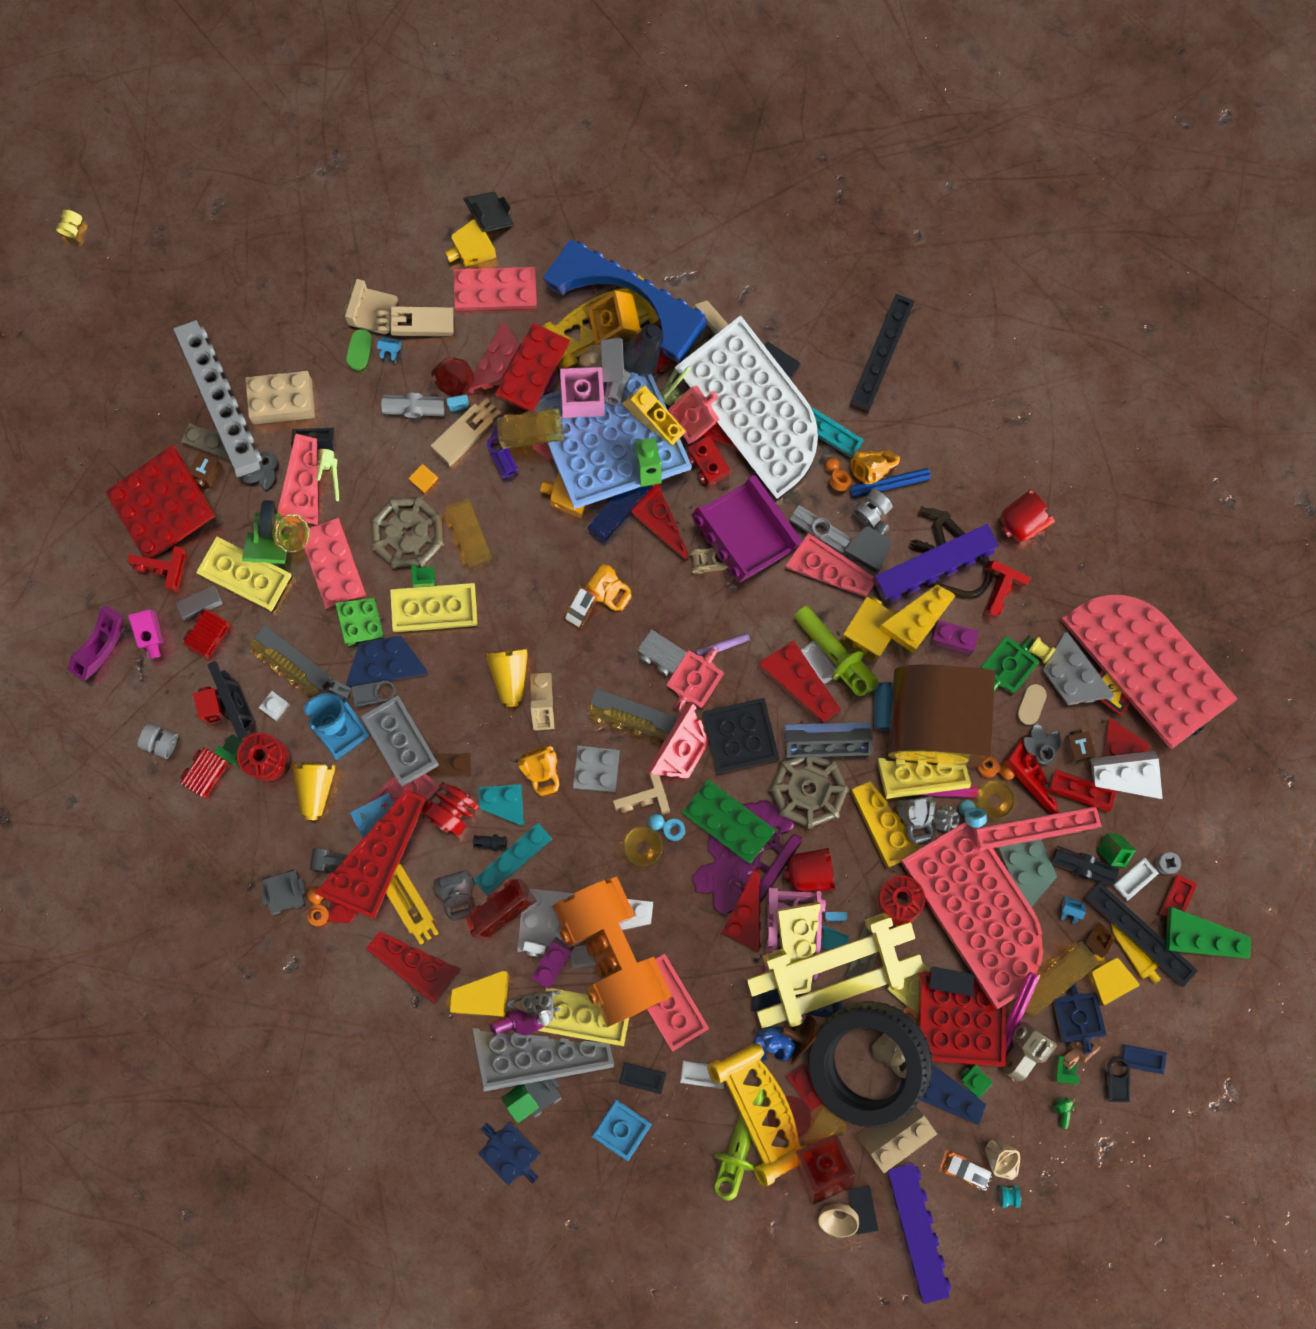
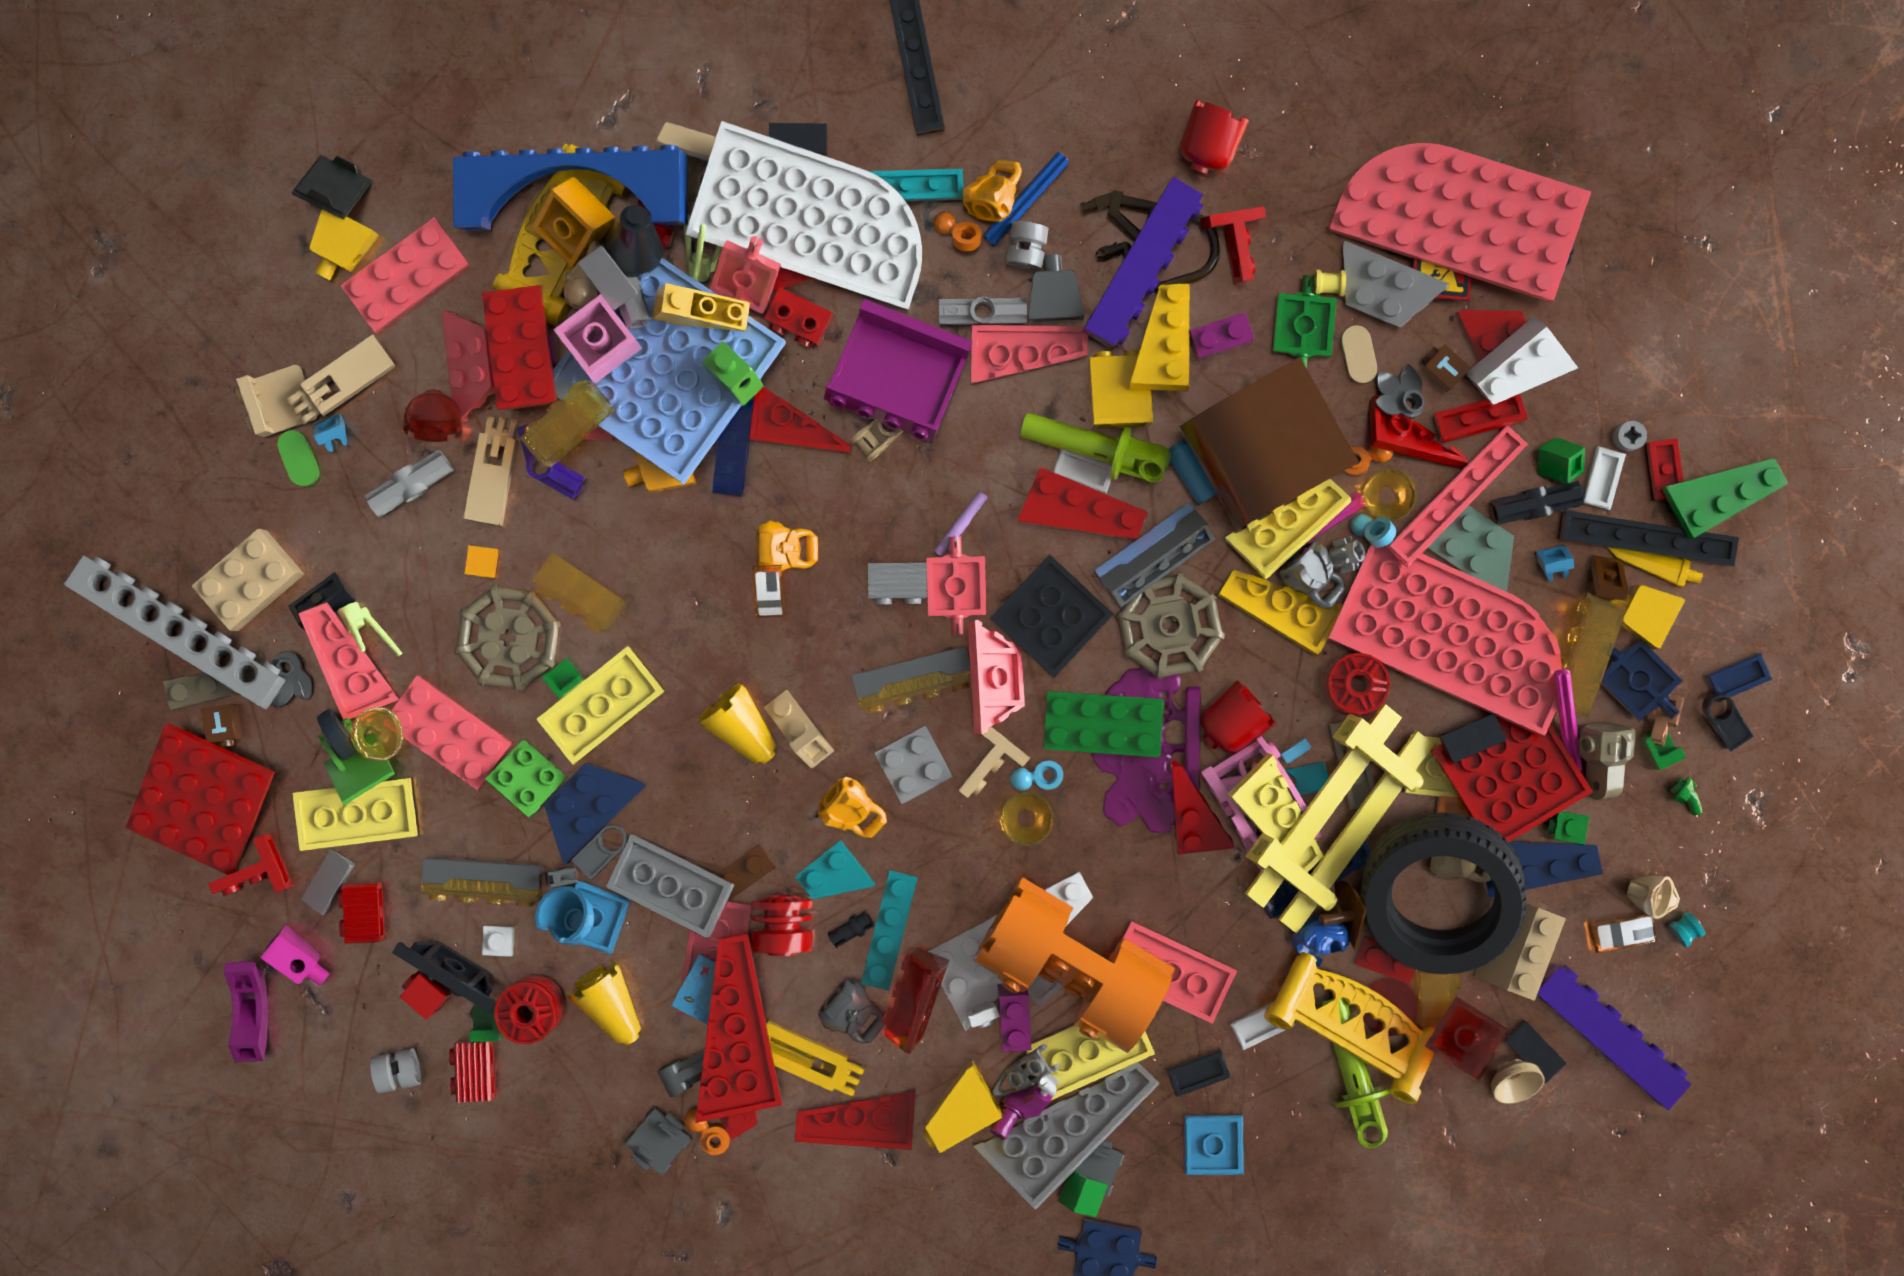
camera: 30 degrees left, 10 degrees up
medium azure tile [447,395,470,412] -> none

